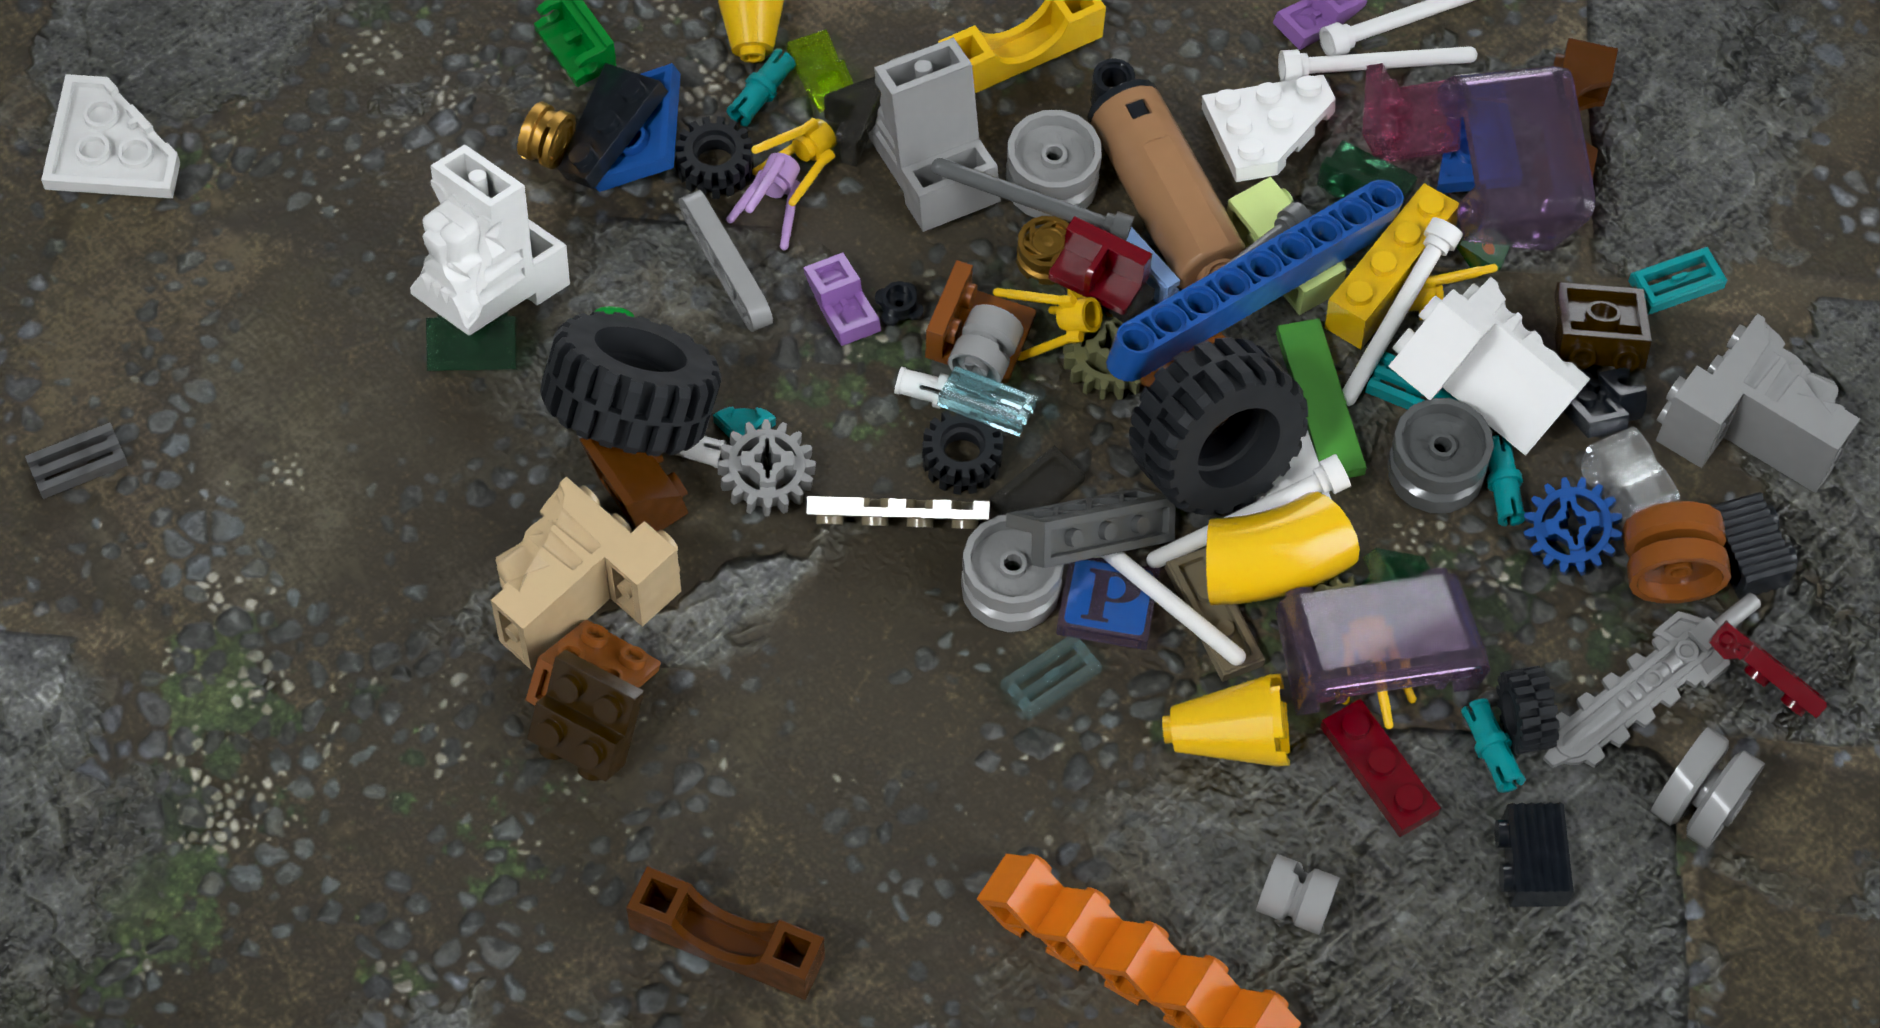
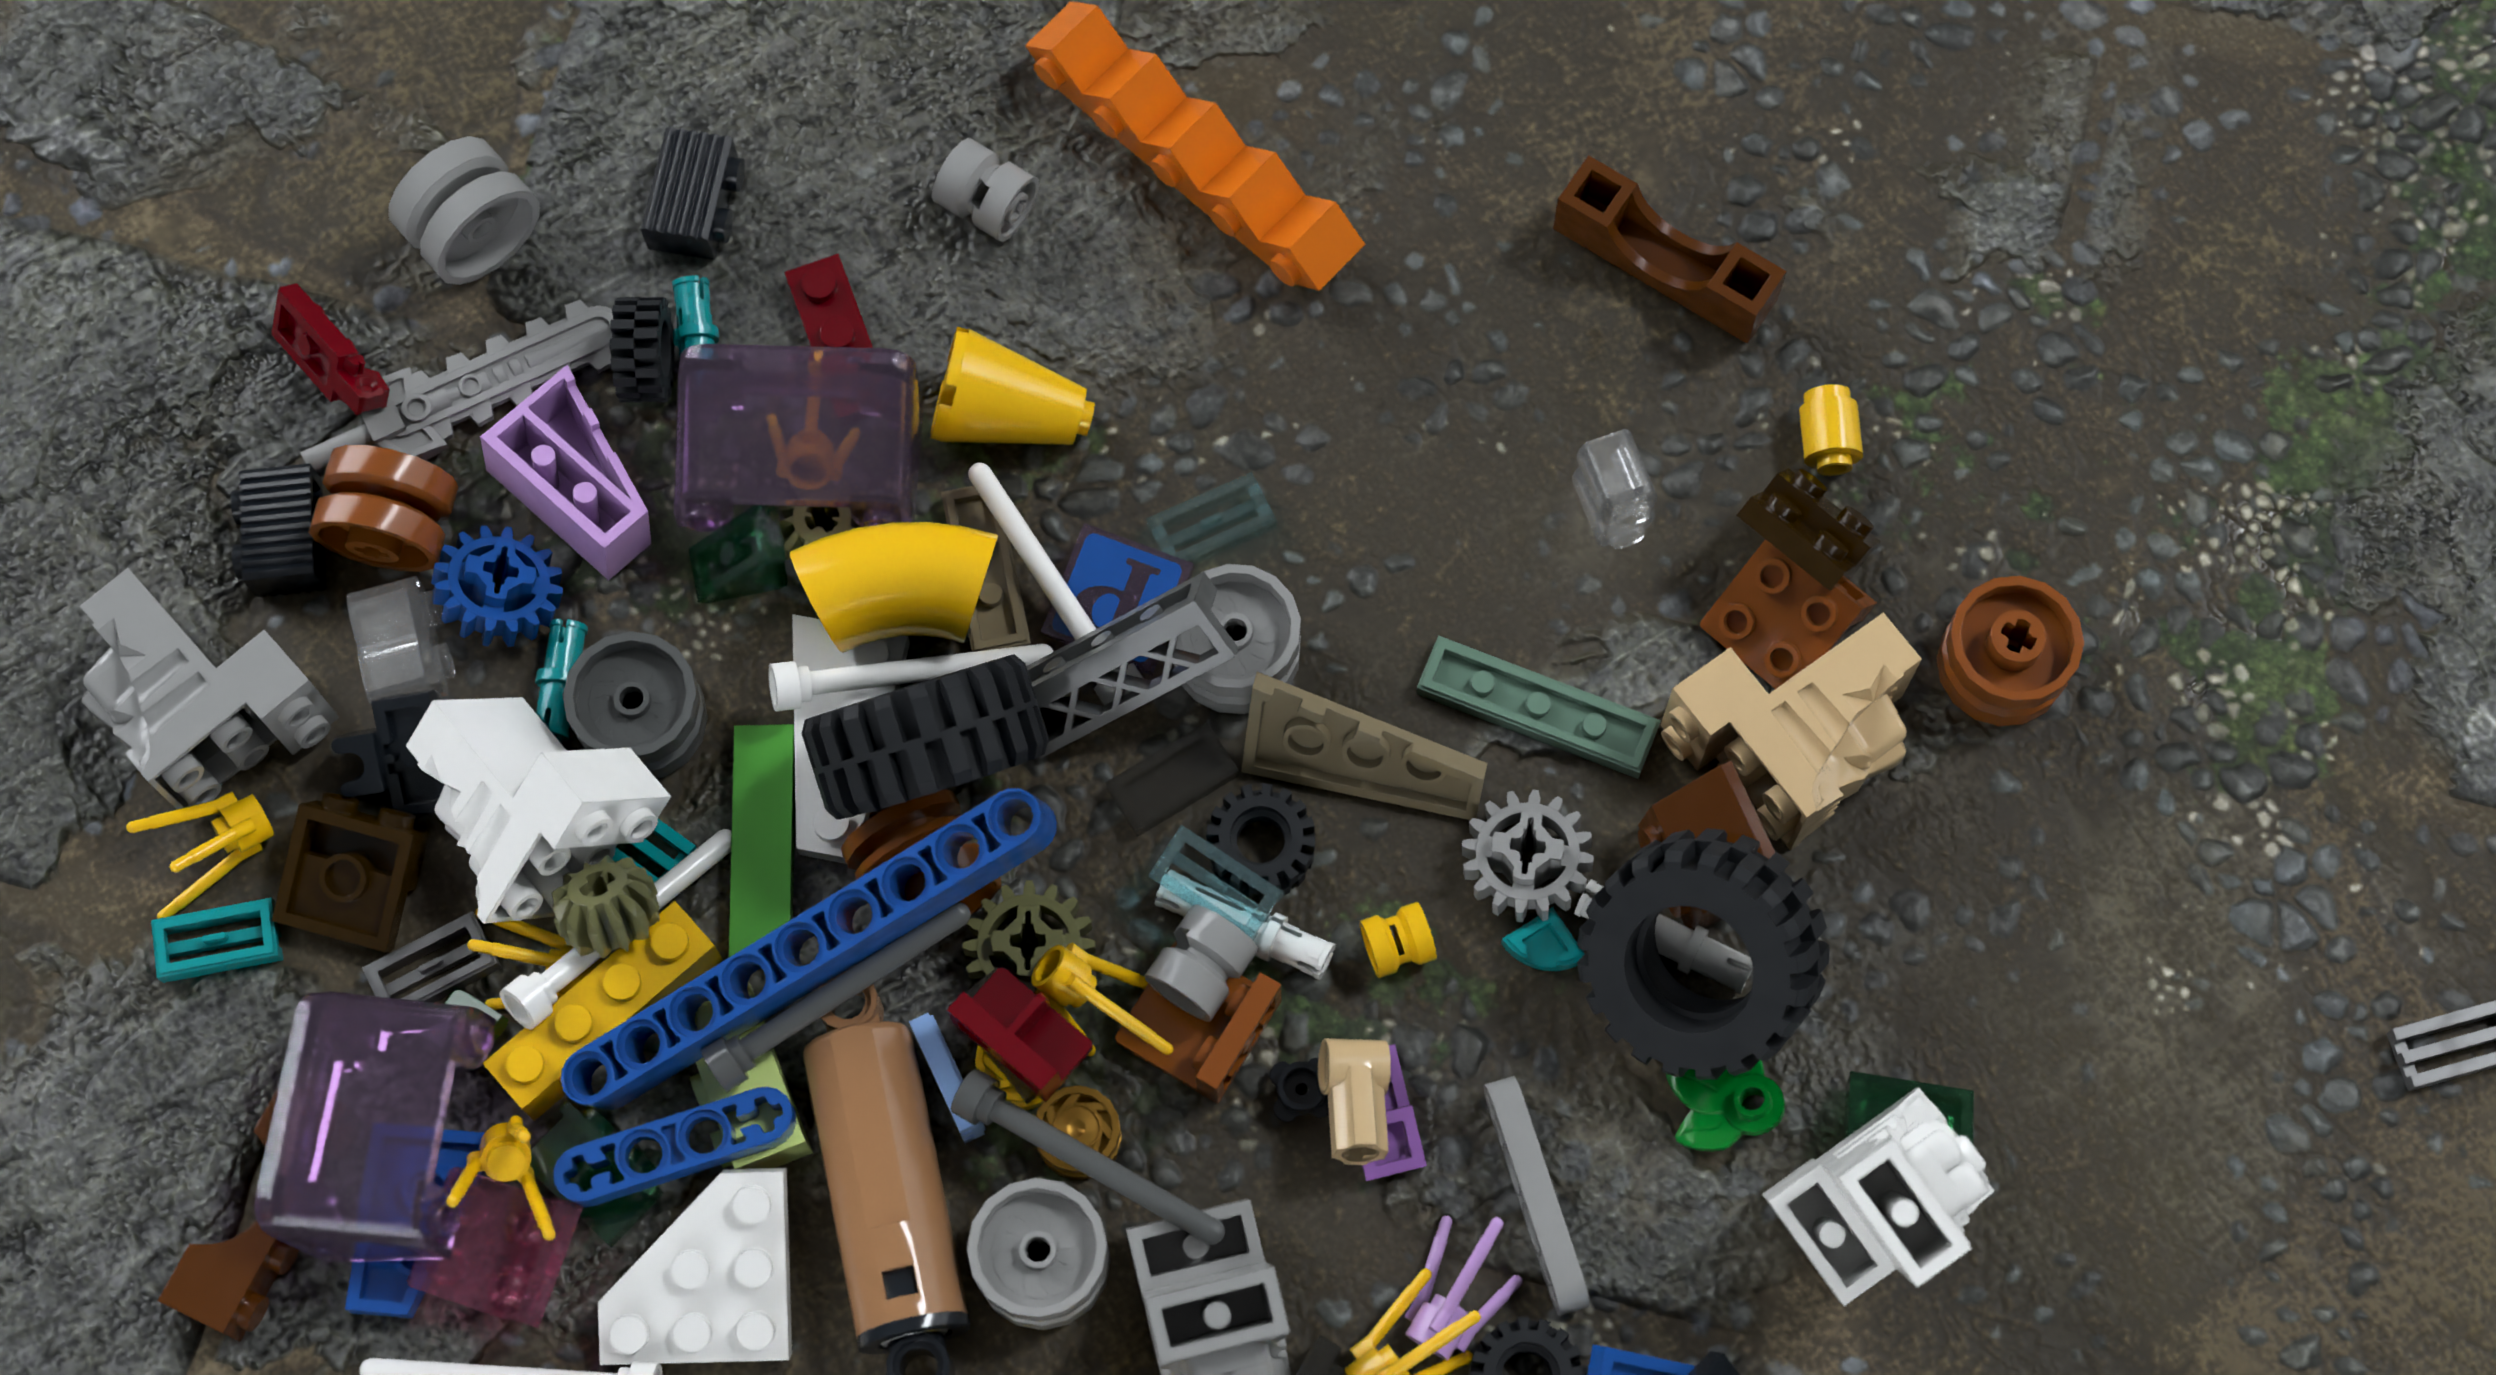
camera: 165 degrees left, 10 degrees up
none -> yellow plant [126,791,275,919]
none -> flat silver tile [362,911,502,1024]
none -> yellow plant [446,1115,556,1241]
none -> lavender wedge [480,365,651,581]
none -> olive gear [551,855,660,959]
none -> blue beam [554,1086,797,1207]
none -> tan piece [1318,1038,1391,1165]
none -> yellow wheel [1359,902,1437,978]
none -> sand green tile [1416,635,1661,779]
none -> clear brick [1572,429,1658,549]
none -> yellow brick [1799,384,1863,476]
none -> dark orange wheel [1936,576,2084,726]

